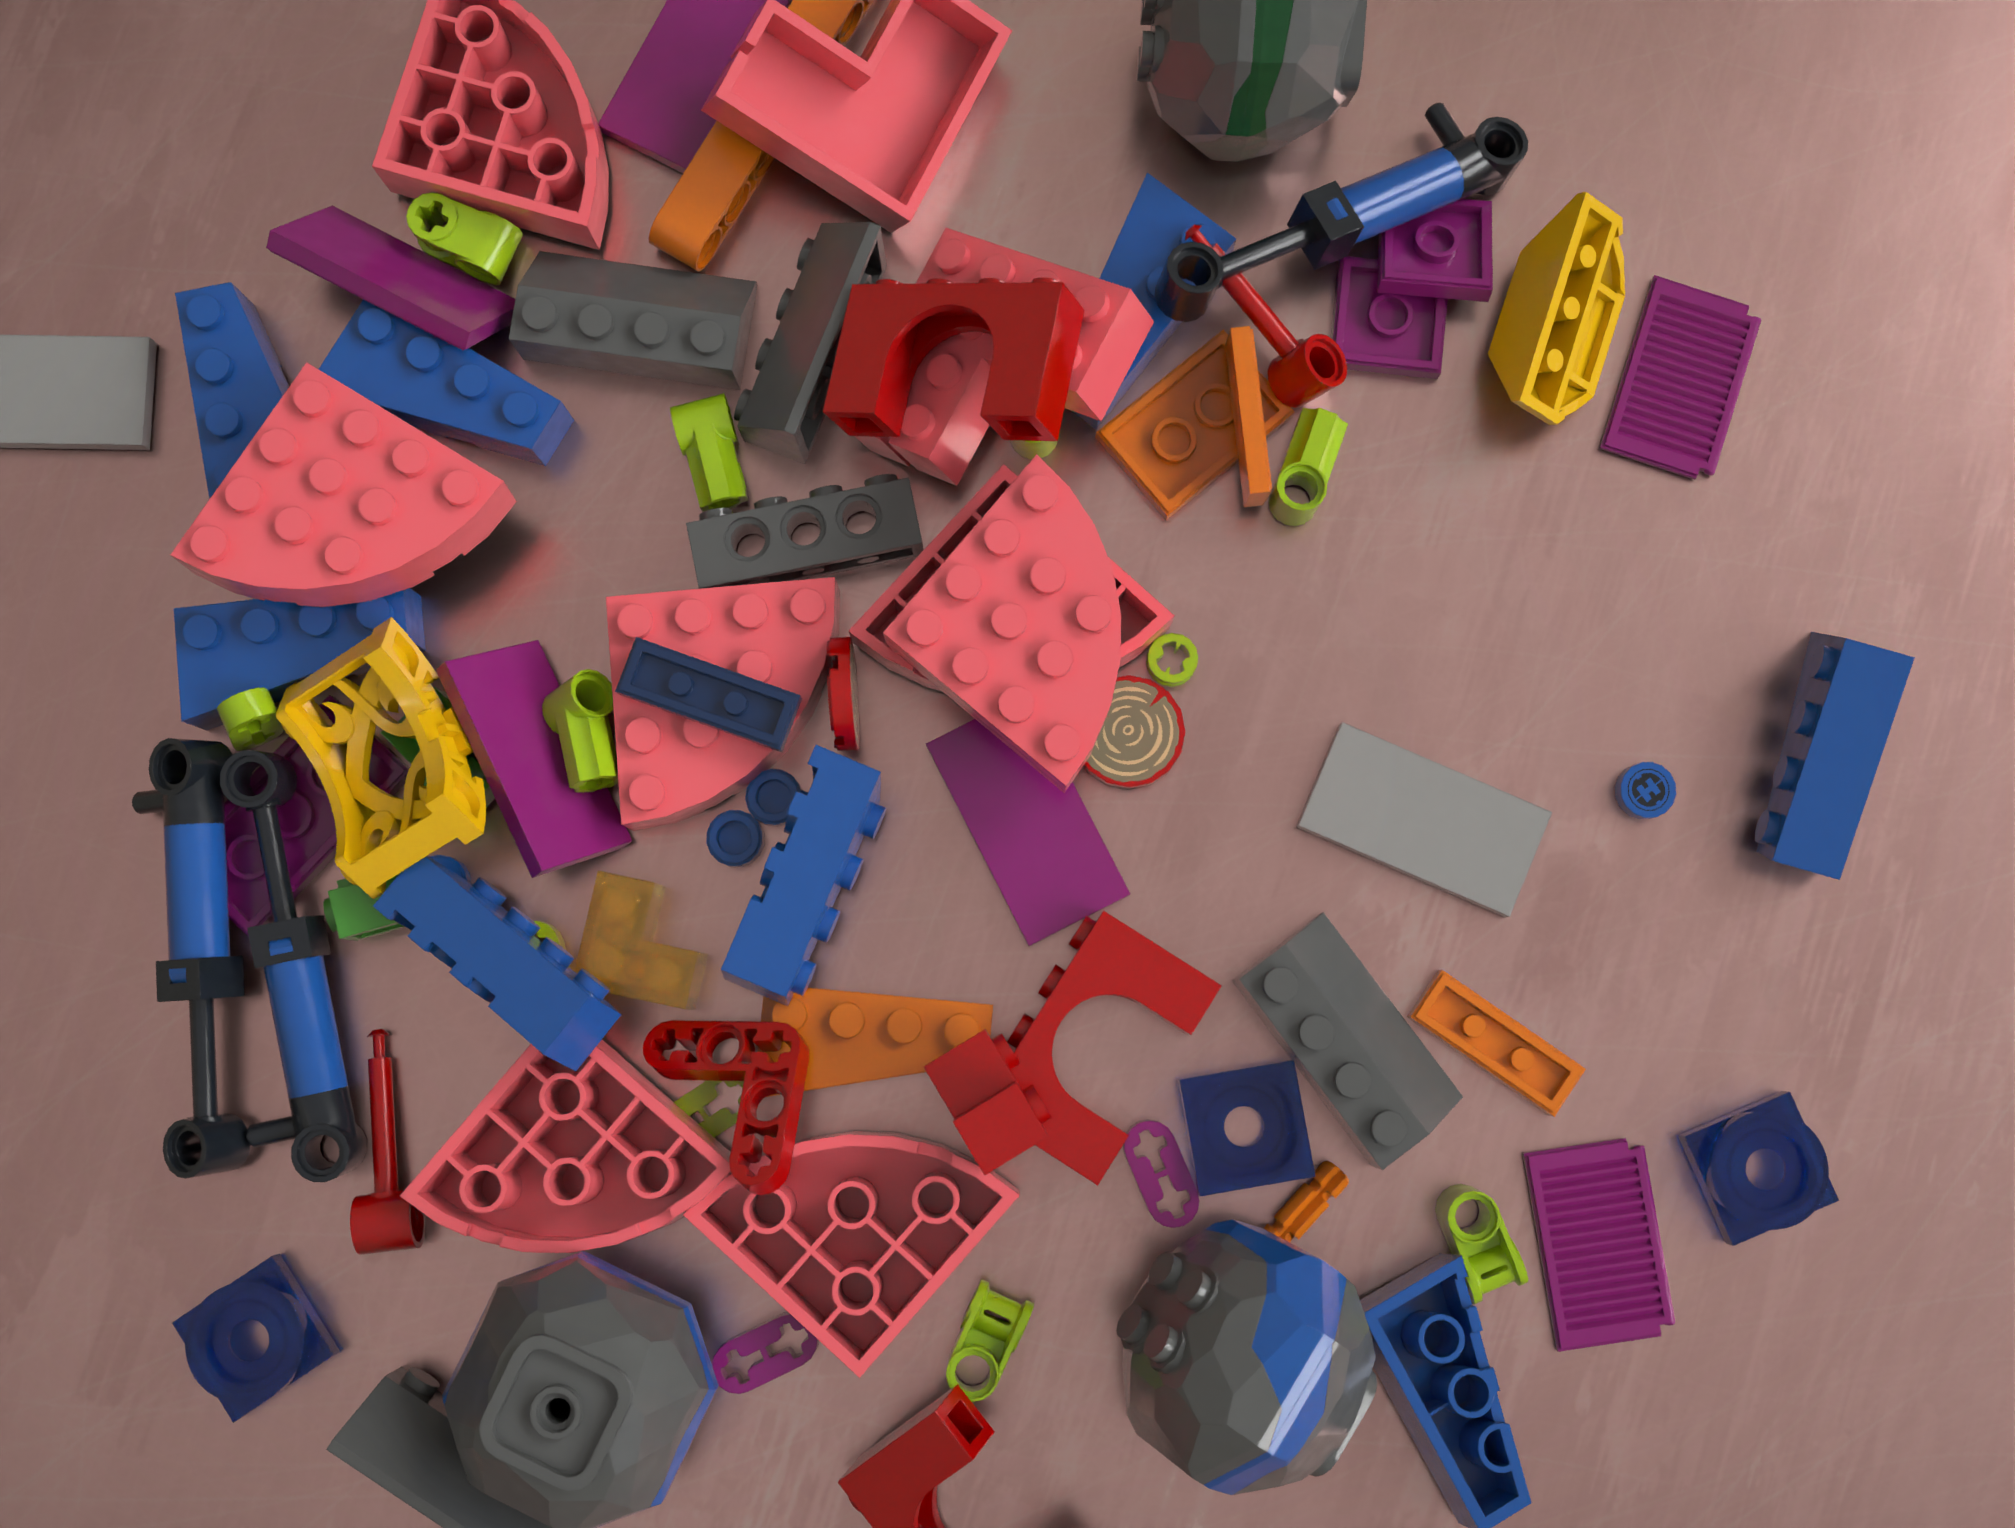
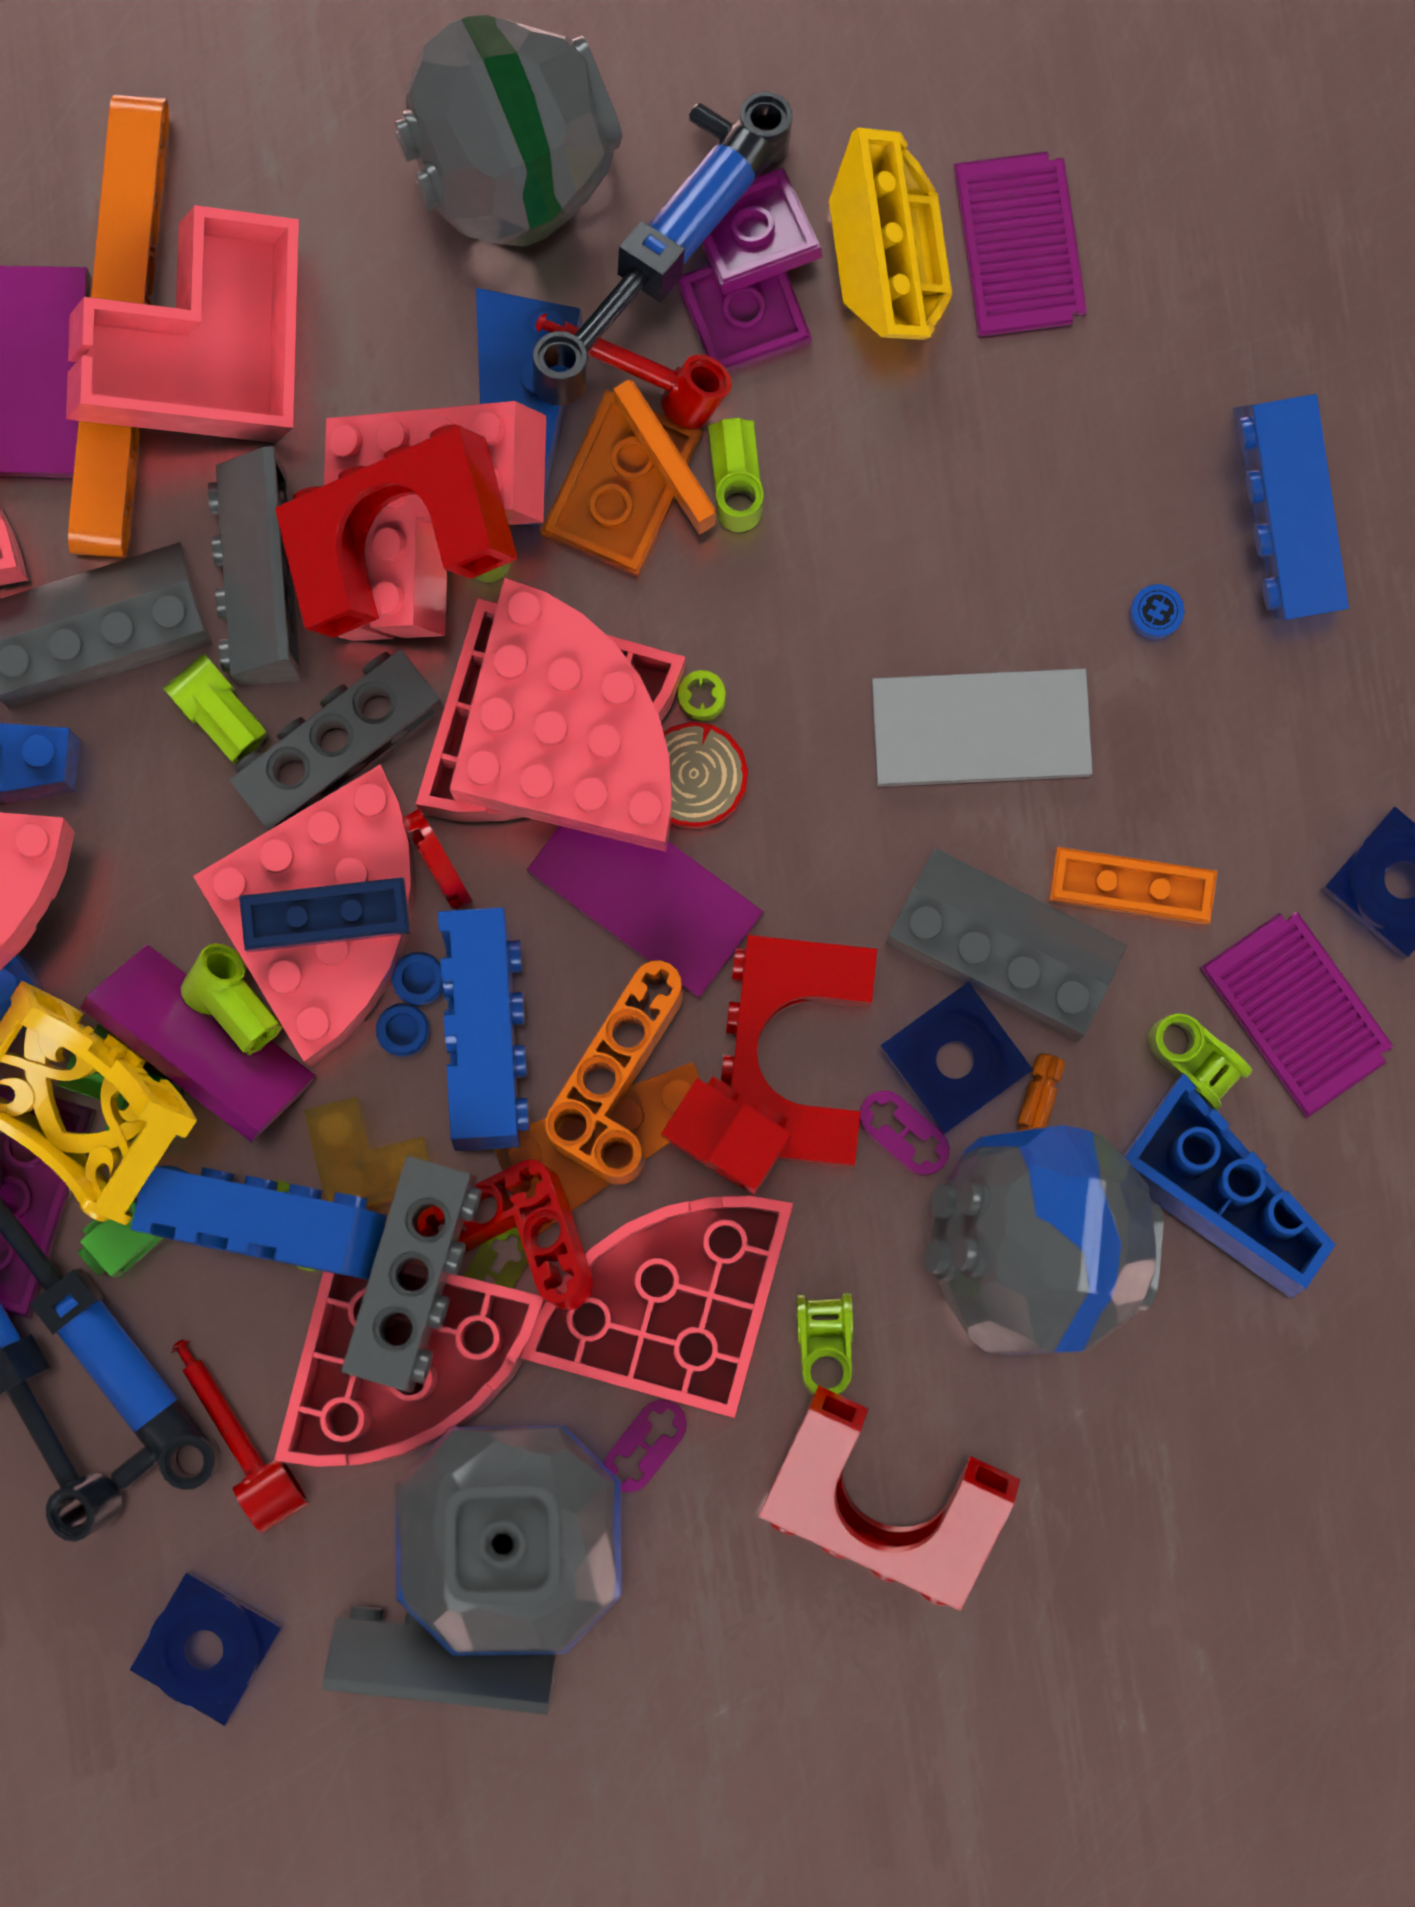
camera: 25 degrees left, 0 degrees up
none -> dark grey brick [341,1155,482,1392]
none -> orange beam [545,960,683,1185]

